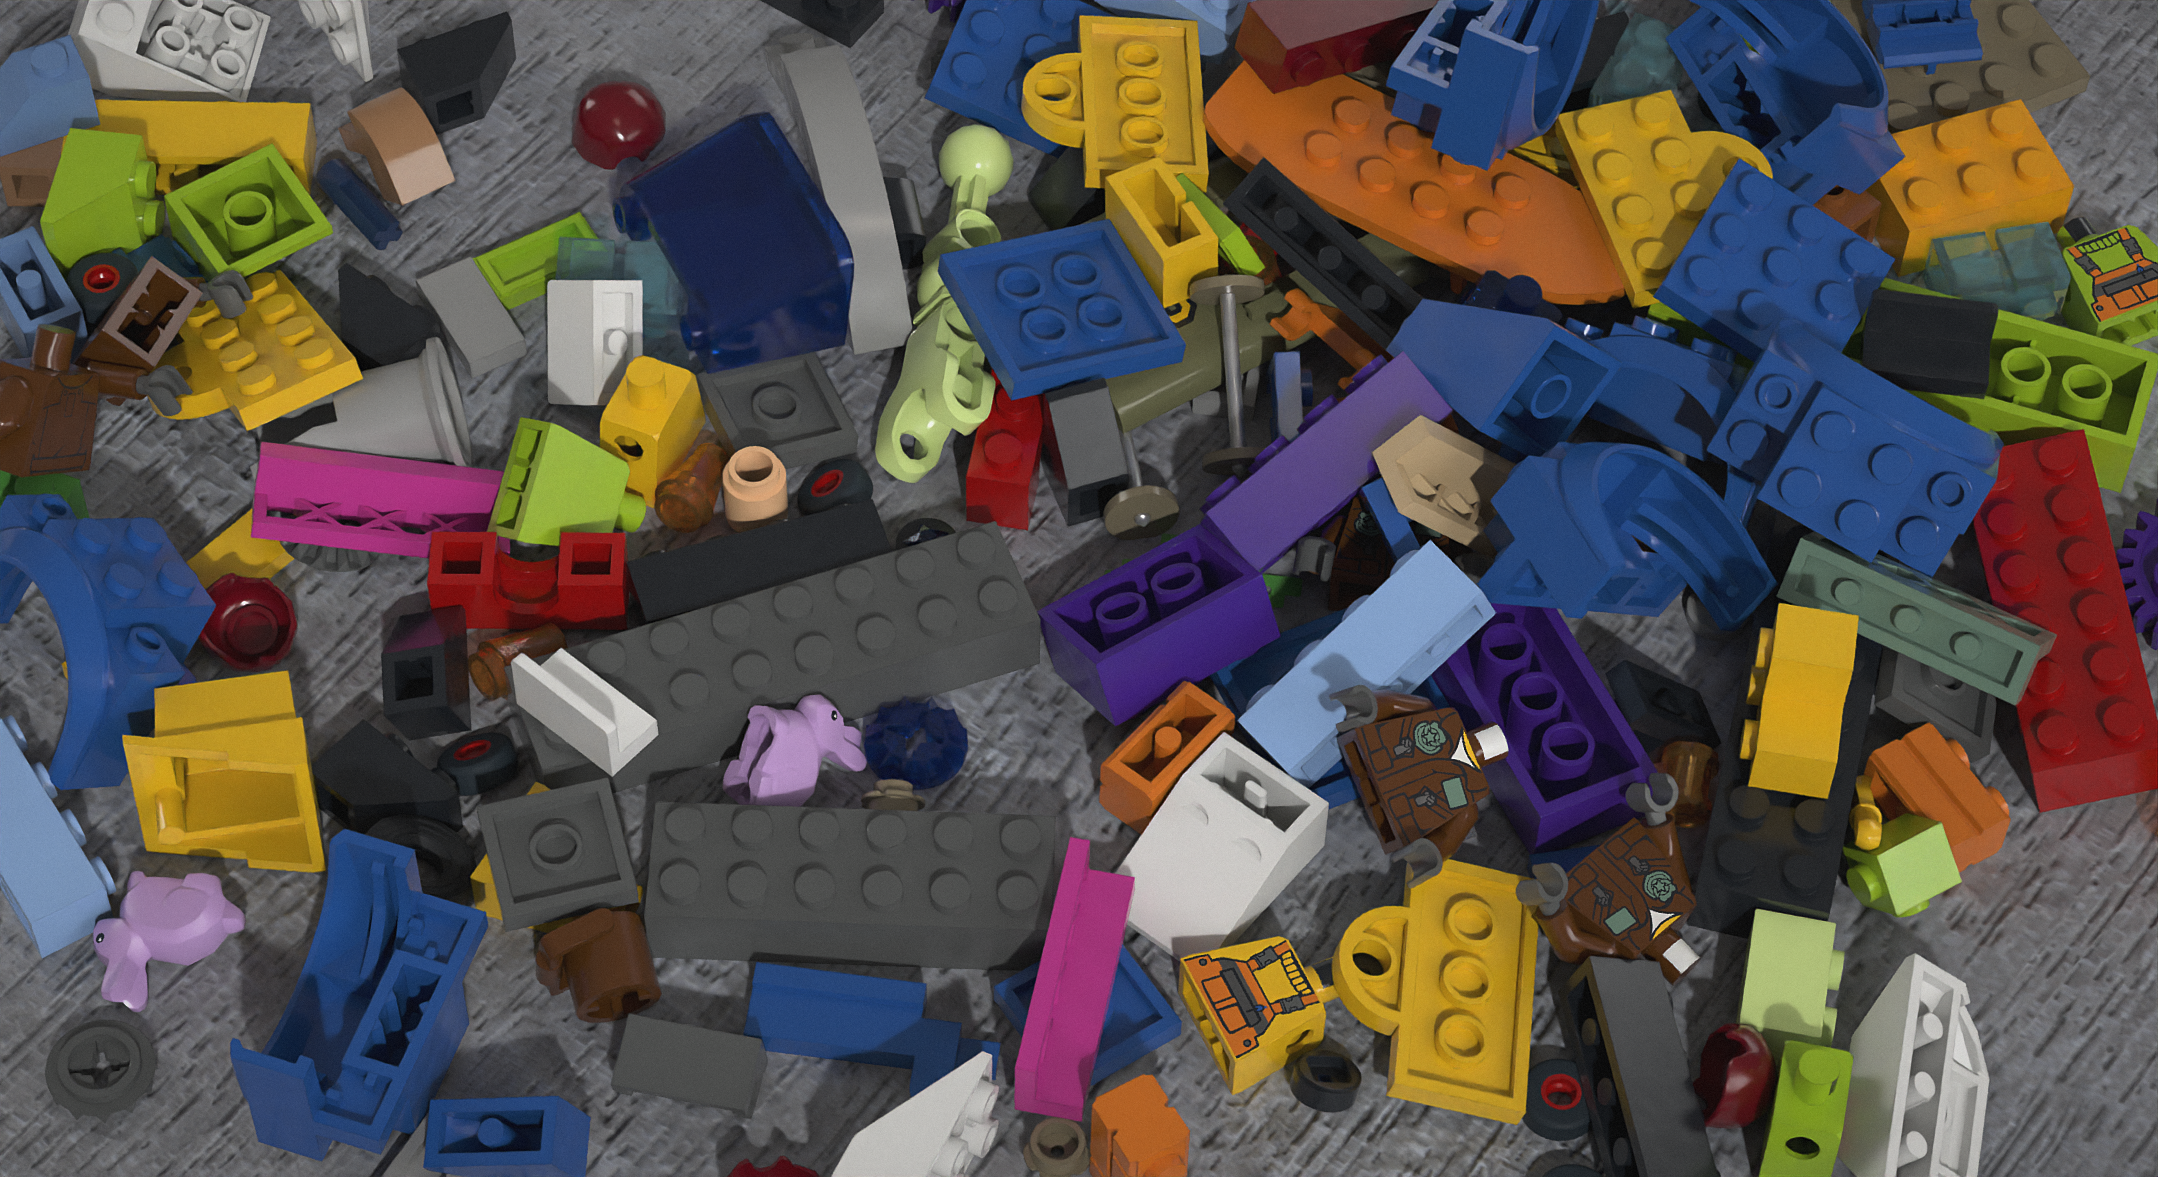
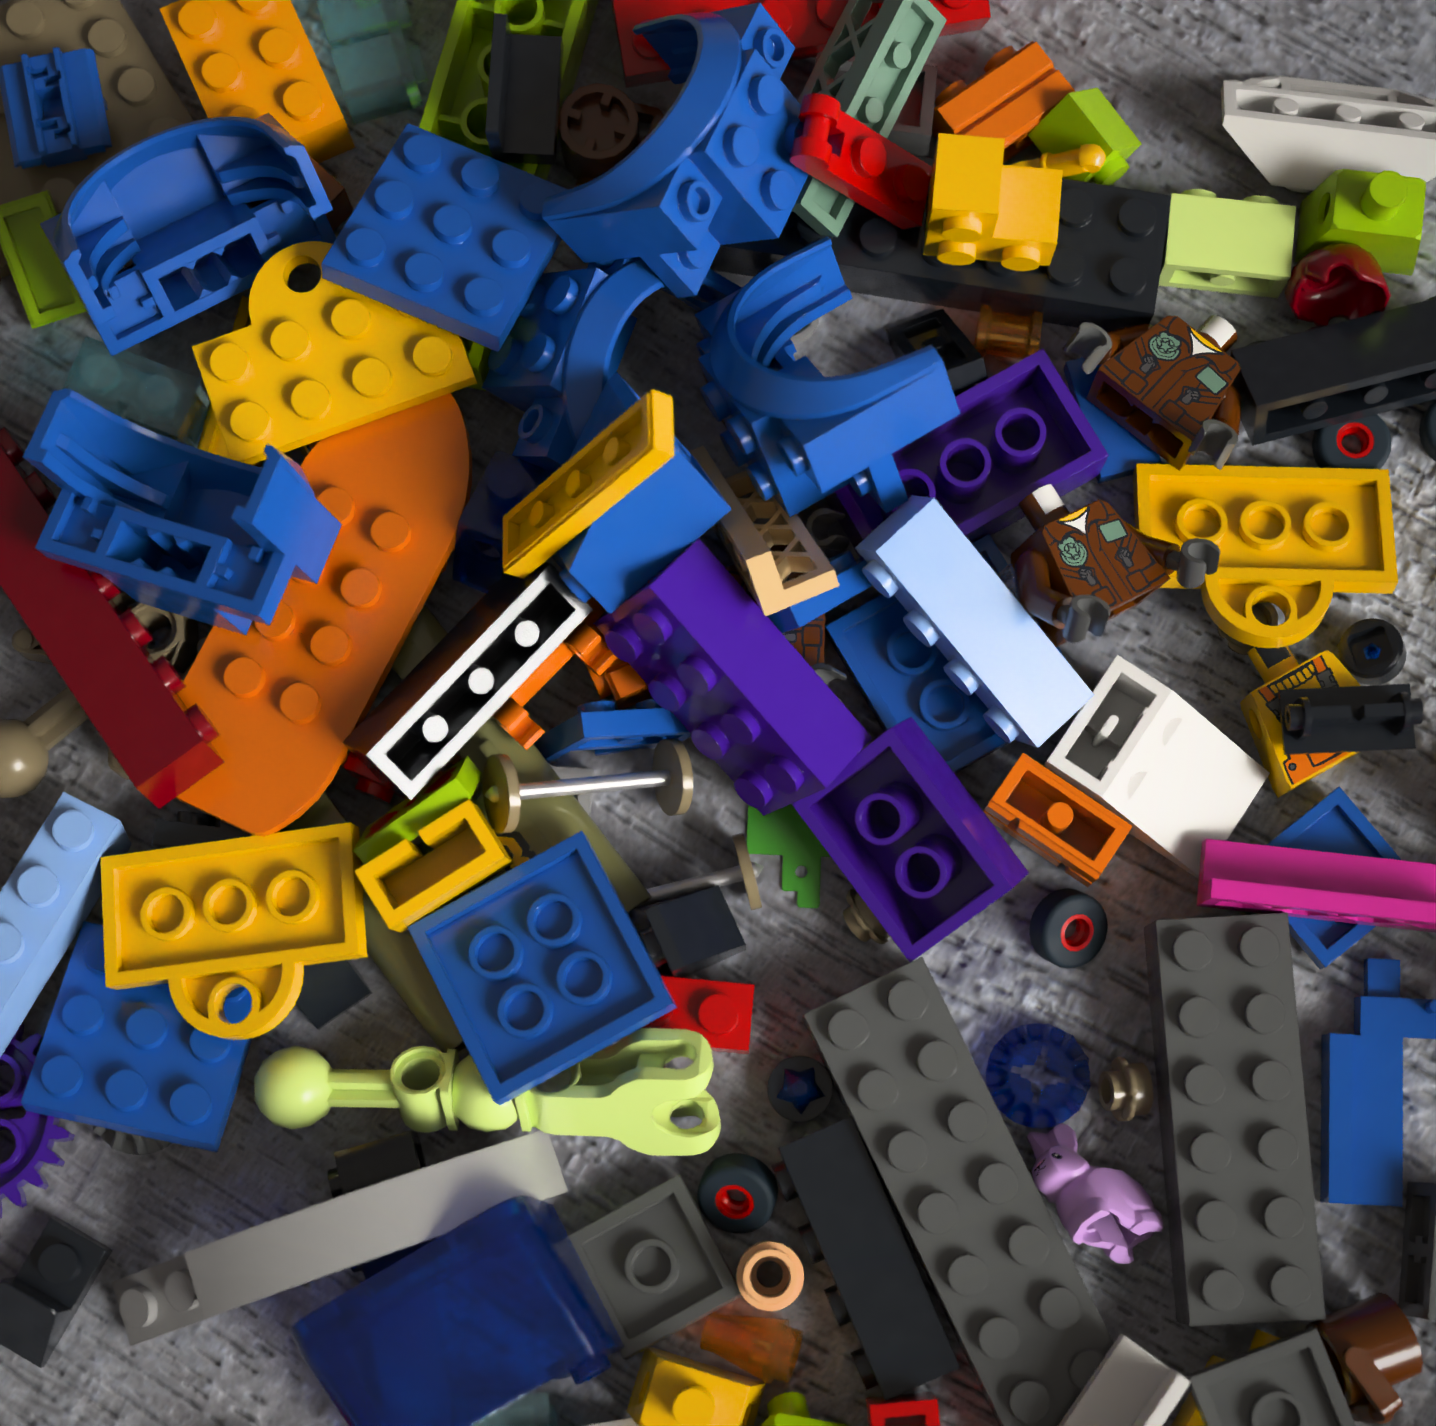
camera: 90 degrees left, 25 degrees up
none -> yellow tile [503,389,674,579]
none -> red plate [790,93,932,229]
none -> black wheel [1029,888,1108,969]
none -> black hinge [1278,684,1423,755]

